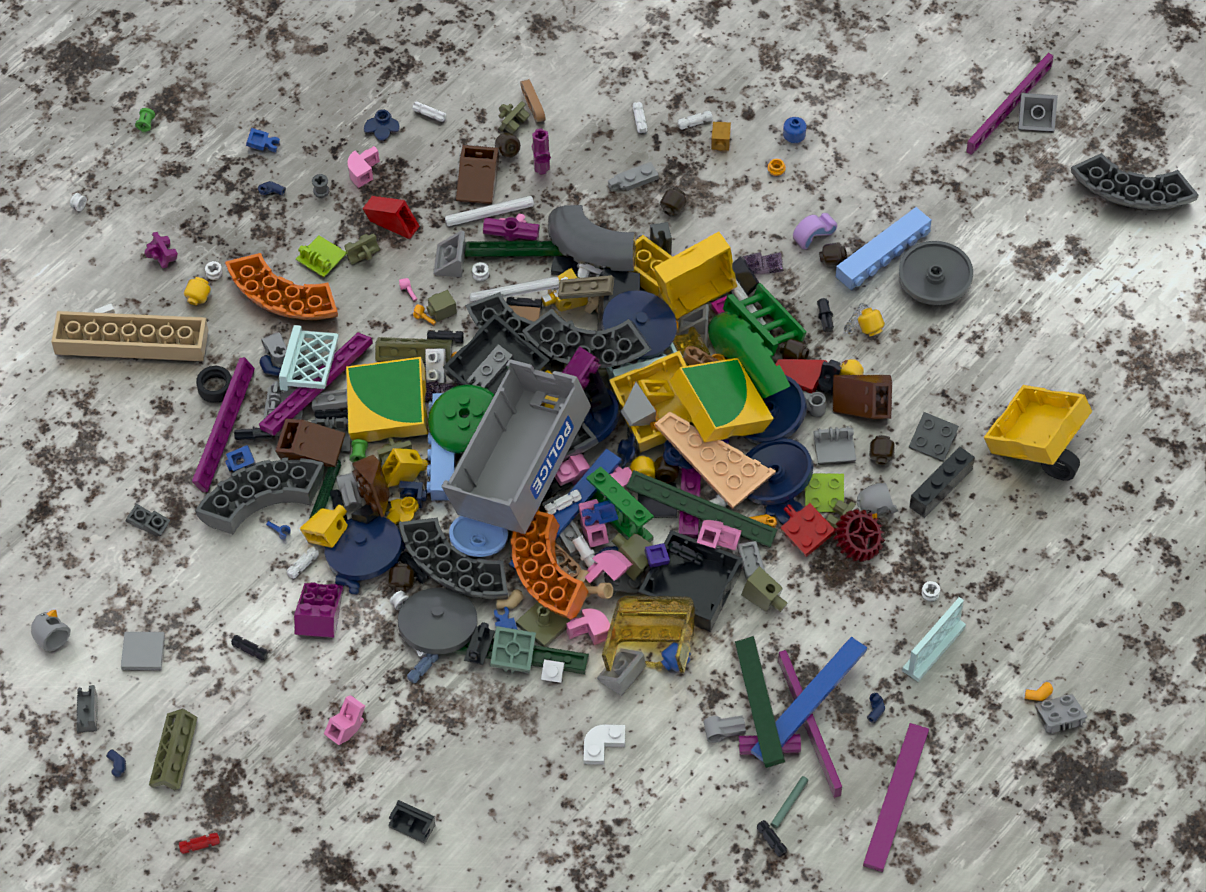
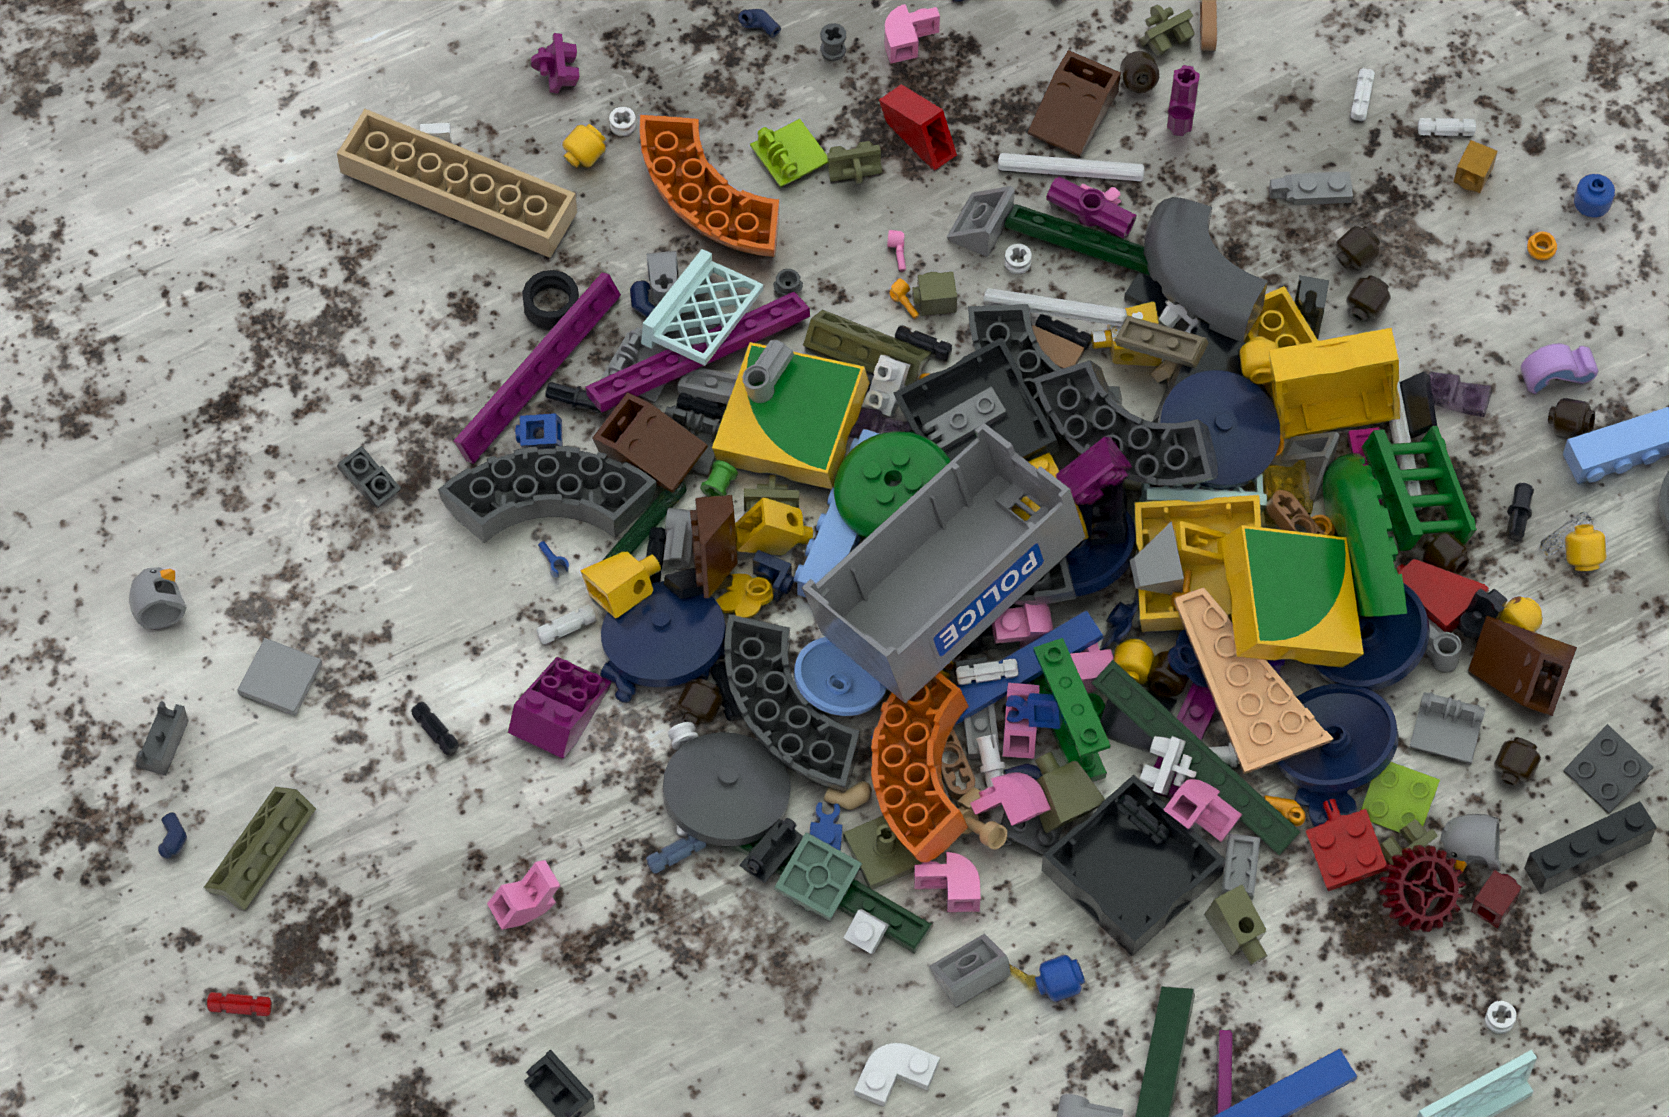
camera: 20 degrees right, 5 degrees up
clear yellow windscreen [602,596,695,673] -> none
dark purple plate [644,543,670,568] -> none
none -> light grey piece [742,340,794,403]
none -> dark grey plate [773,269,803,296]
none -> white hips [1140,736,1197,795]
none -> yellow head [1240,336,1278,384]
none -> dark brown head [1346,275,1391,322]
none -> dark red brick [1470,870,1522,929]

